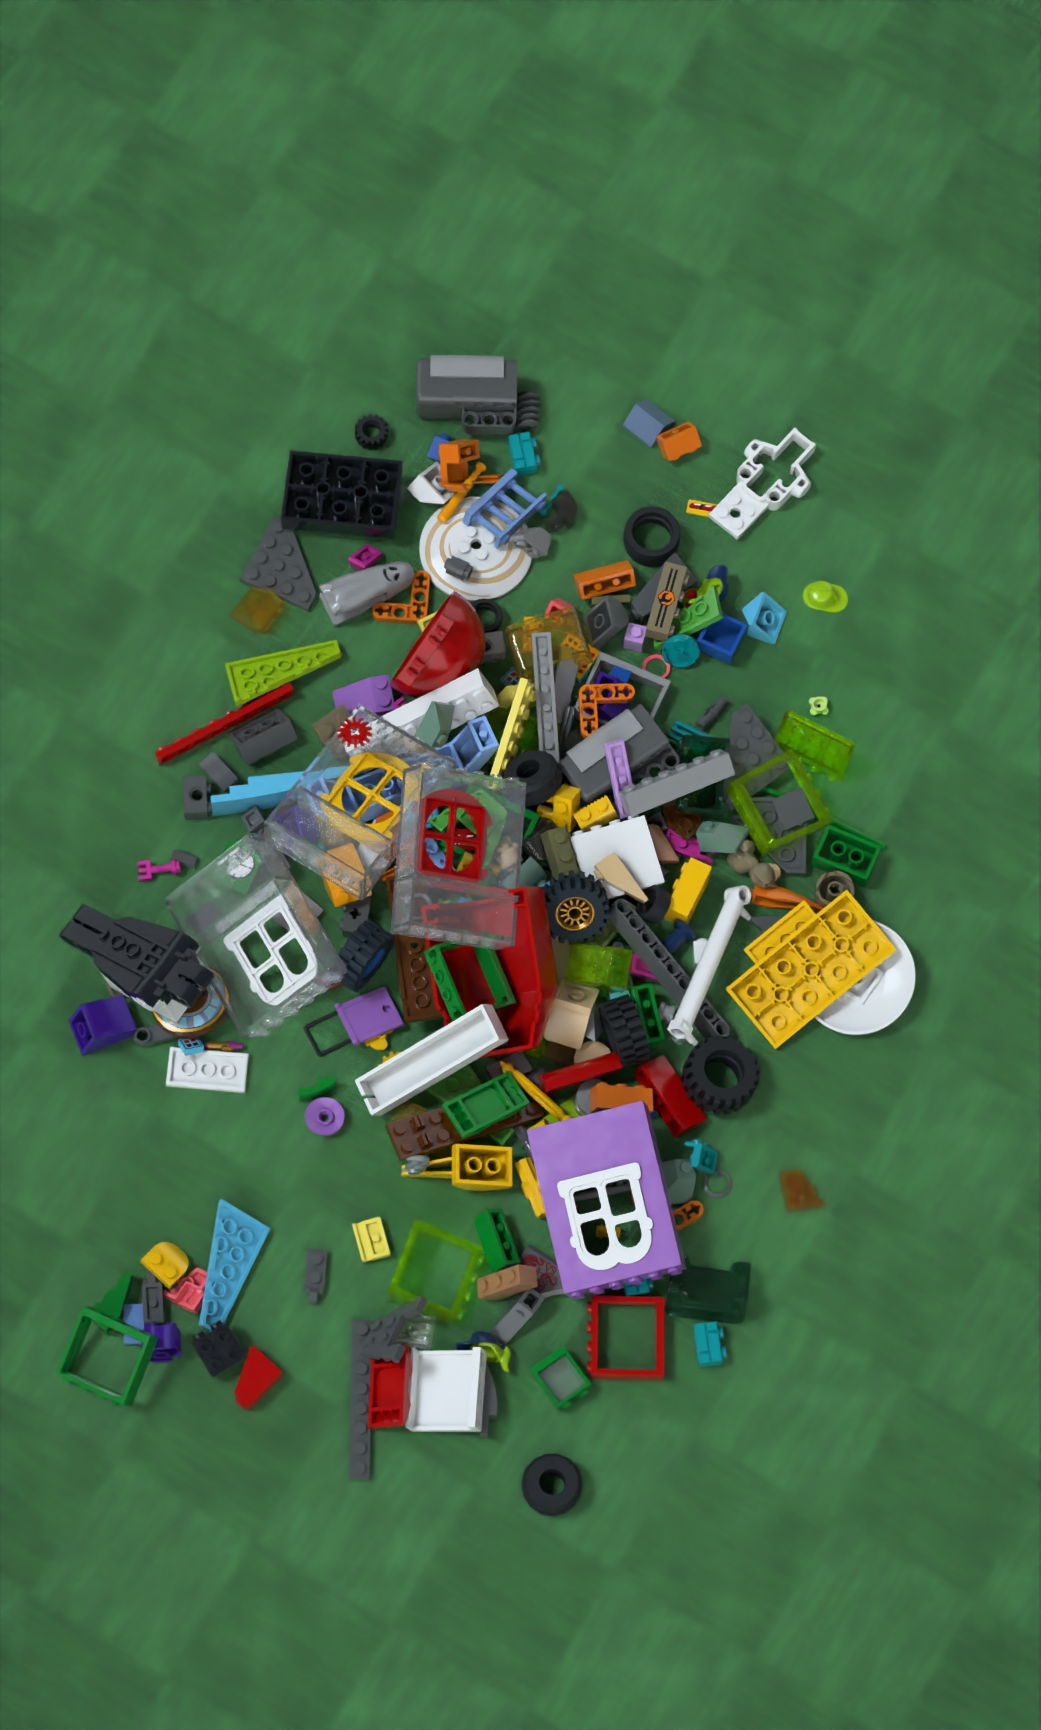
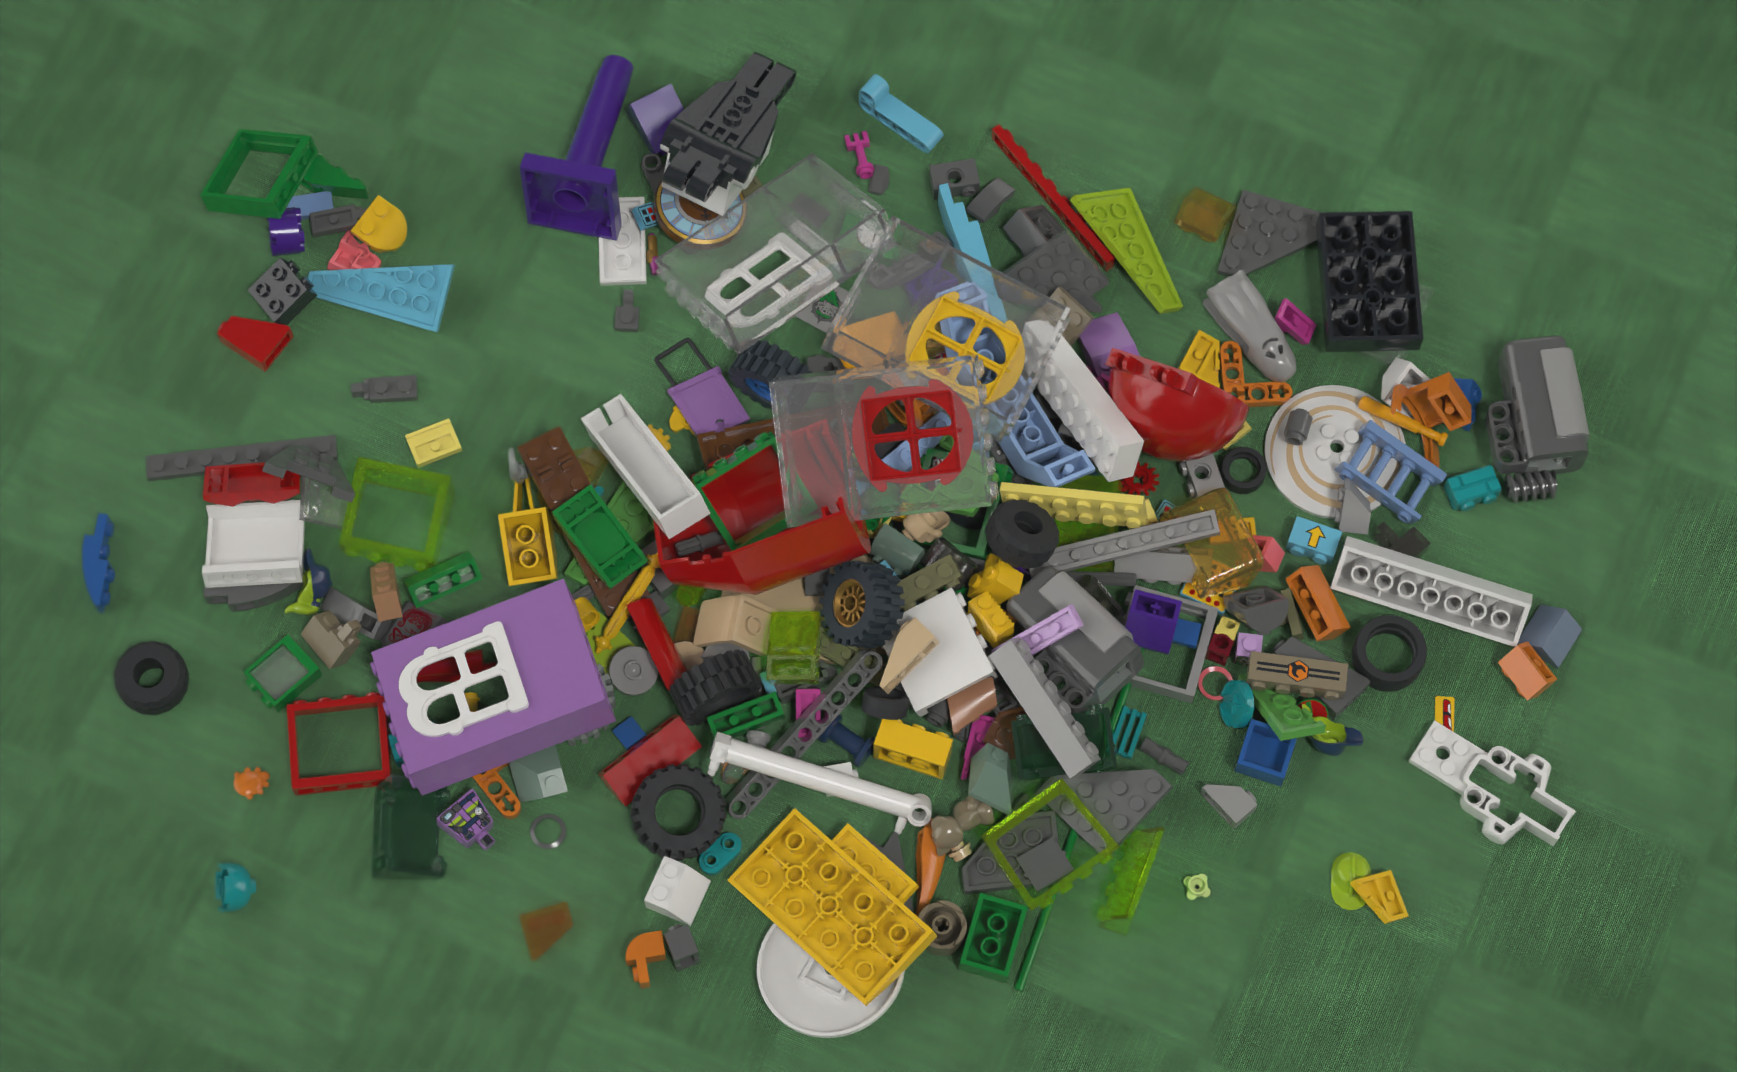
camera: 85 degrees right, 0 degrees up
green slope [298,1077,337,1102] -> none
medium lavender dish [305,1097,345,1136] -> none
red gear [337,717,372,748] -> none
black tyre [355,414,388,450] -> none
sand green slope [415,701,455,748] -> none
teal hinge [540,484,564,516] -> none
orange beam [579,683,635,739] -> none
orange brick [590,1082,653,1114] -> none
teal bracket [684,1139,718,1175] -> none
teal brick [693,1321,726,1368] -> none
medium azure slope [741,592,787,644] -> none
none -> blue slope [82,513,115,613]
none -> teal cylinder [215,863,256,913]
none -> orange piece [233,767,270,800]
none -> dark tan hinge [301,610,362,669]
none -> torso [436,789,496,851]
none -> dark purple piece [520,55,634,241]
none -> dark grey plate [614,289,640,332]
none -> orange brick [626,930,666,989]
none -> white slope [644,856,711,926]
none -> dark grey brick [664,924,700,972]
none -> teal plate [699,833,742,876]
none -> medium azure beam [859,74,944,153]
none -> dark grey wing [994,229,1109,313]
none -> yellow wing [1178,330,1220,388]
none -> light grey slope [1200,784,1258,830]
none -> dark red leg [1205,616,1241,666]
none -> medium azure brick [1286,516,1342,565]
none -> white brick [1331,536,1533,647]
none -> yellow wing [1350,870,1409,924]

